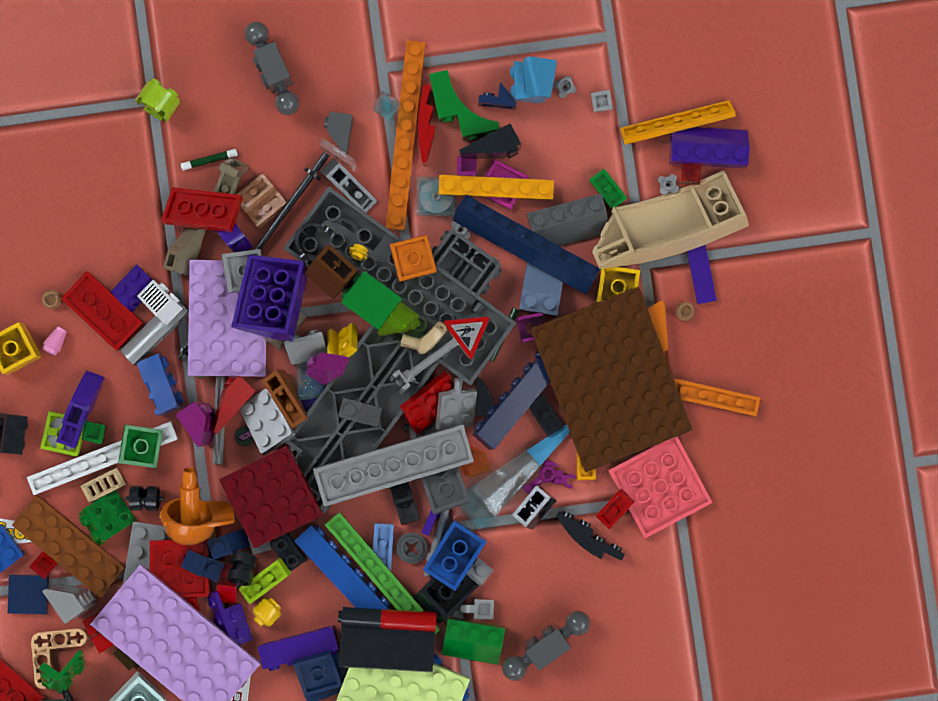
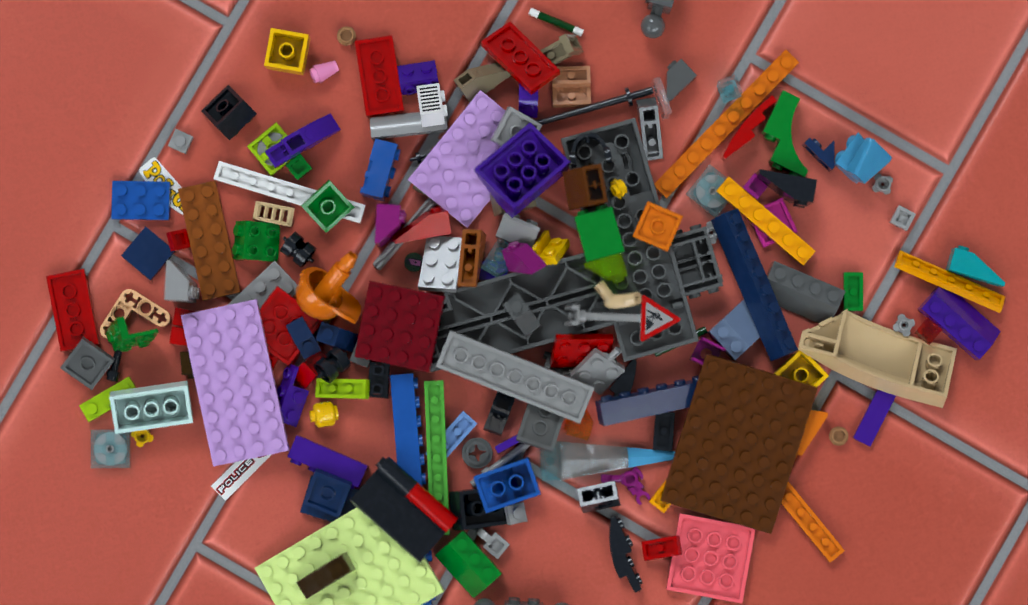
camera: 30 degrees right, 0 degrees up
none -> teal slope [946,246,1005,287]

